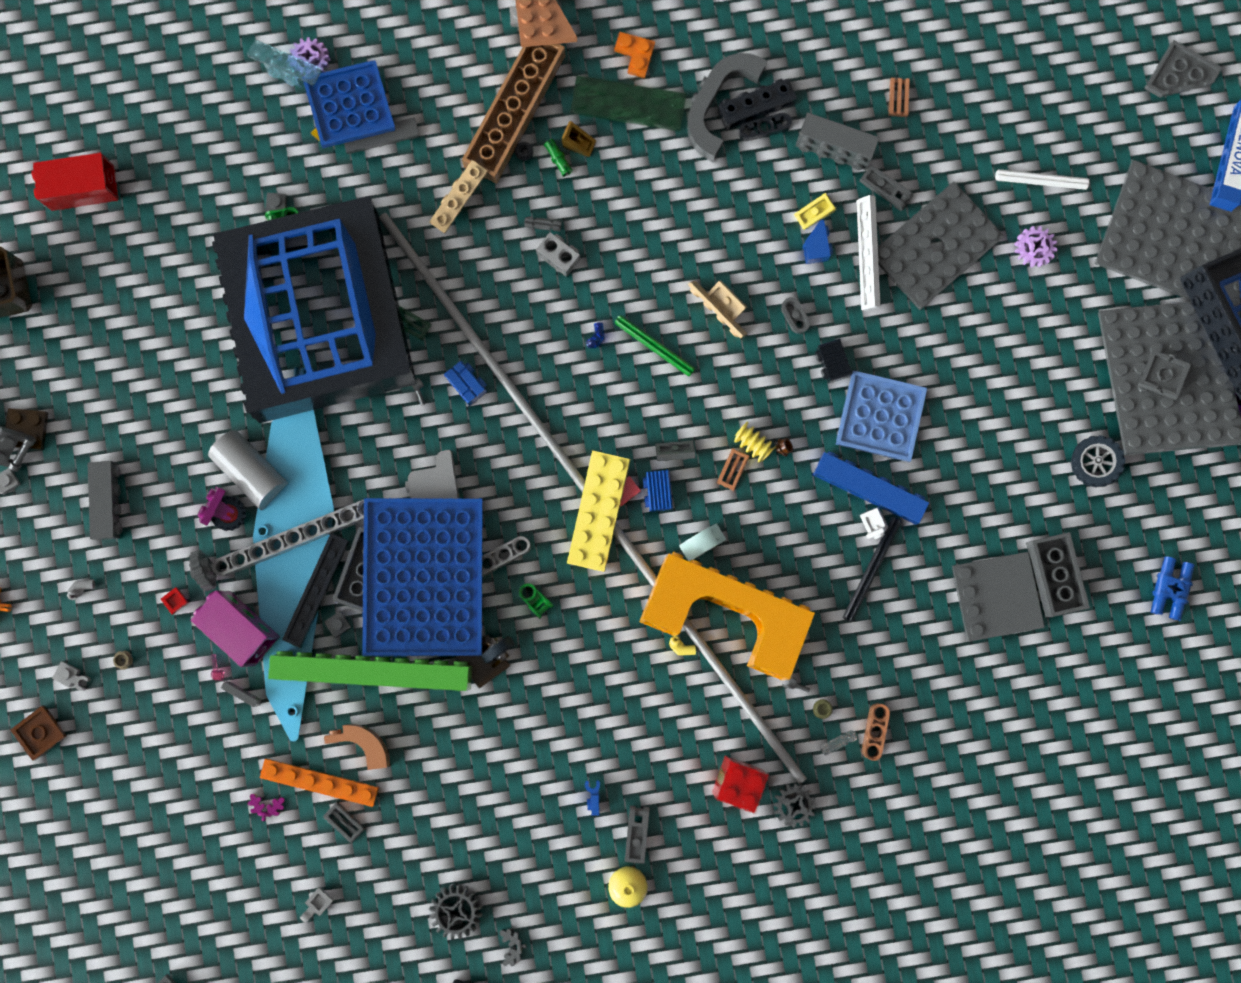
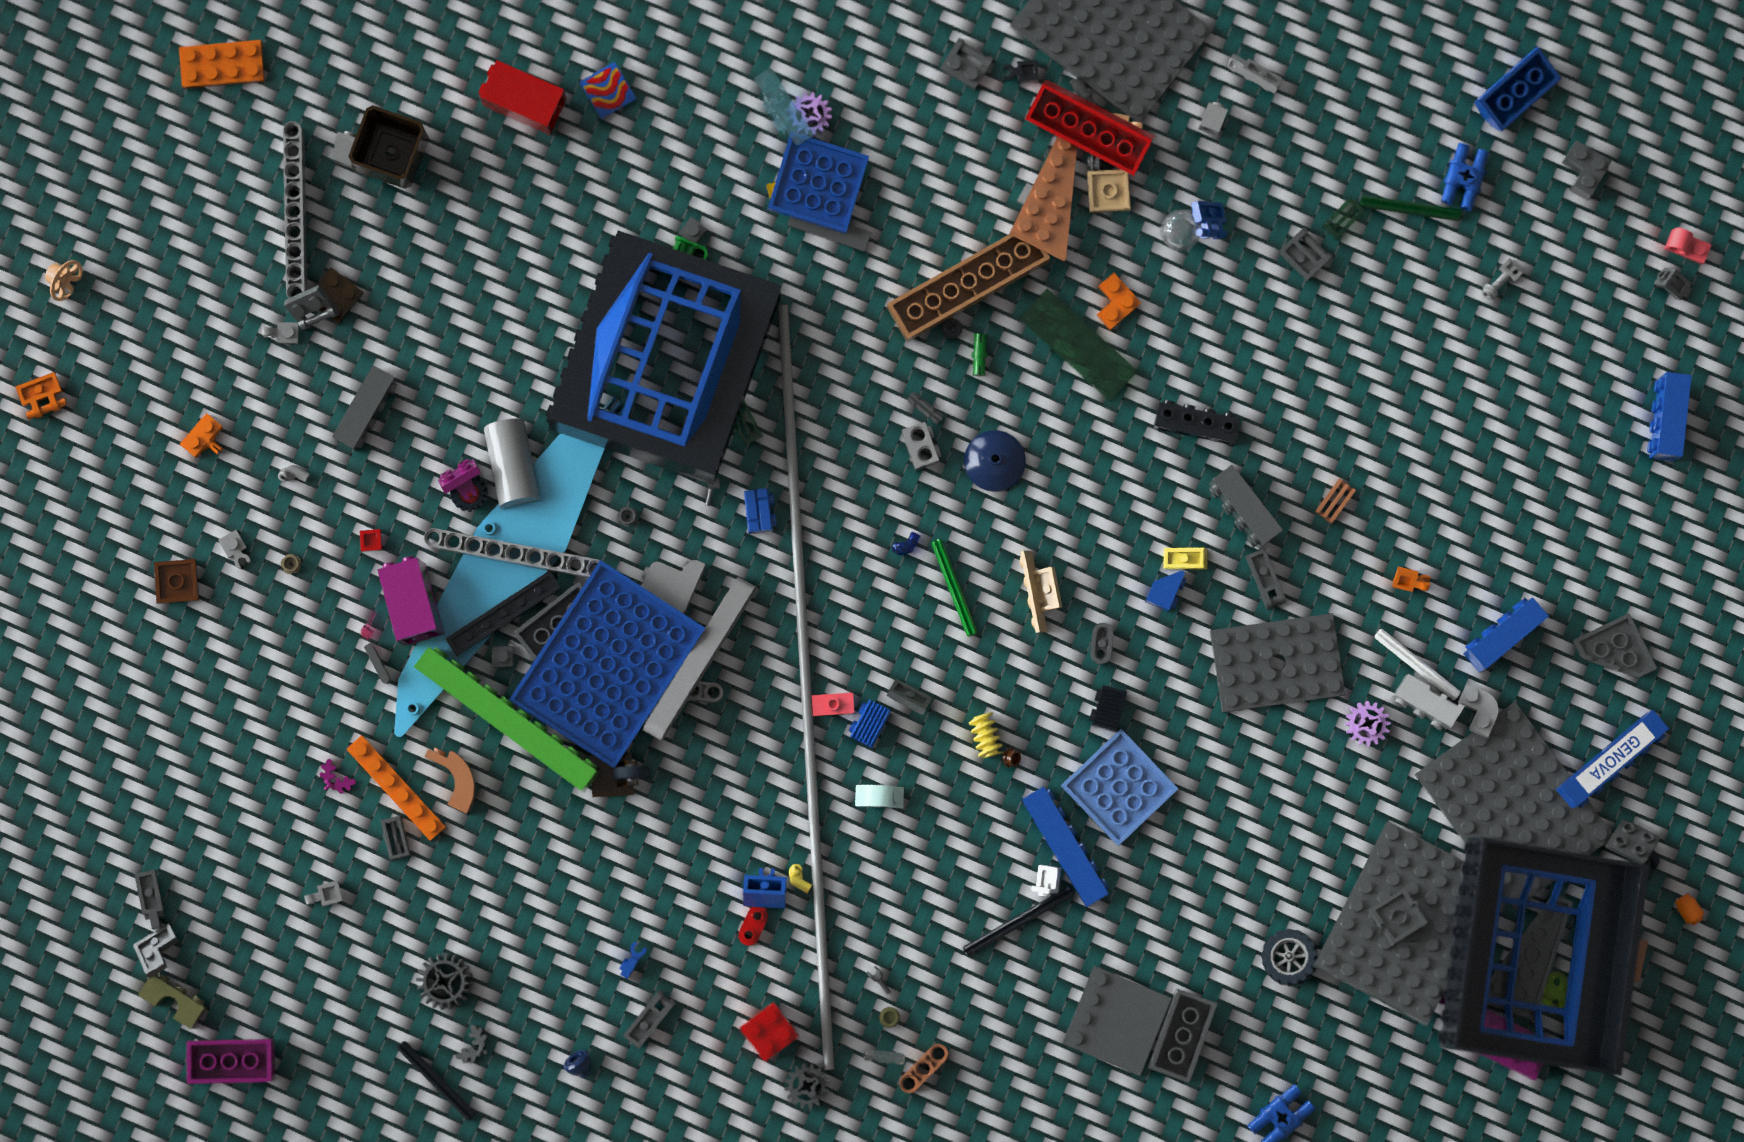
camera: 30 degrees right, 0 degrees up
dark grey gear [189,550,217,591] -> none
tan bracket [429,160,488,234] -> none
green piece [519,583,554,619] -> none
pearl gold slope [562,121,597,157] -> none
light yellow plate [567,451,631,572] -> none
light yellow cylinder [608,866,648,908] -> none
light orange arch [639,552,815,681] -> none
dark grey arch [687,53,768,162] -> none
nougat tile [717,448,749,491] -> none
black beam [739,113,792,141] -> none
white plate [857,195,880,311] -> none
none -> dark blue brick [563,1050,591,1078]
none -> slope [579,62,636,119]
none -> dark grey plate [617,506,638,527]
none -> light grey beam [643,577,757,741]
none -> red plate [738,907,768,946]
none -> blue brick [743,868,787,908]
none -> dark blue dish [964,430,1026,492]
none -> orange plate [1392,566,1431,592]
none -> light grey wedge [1393,674,1465,730]
none -> light grey plate [1458,684,1498,738]
none -> blue brick [1463,597,1549,672]

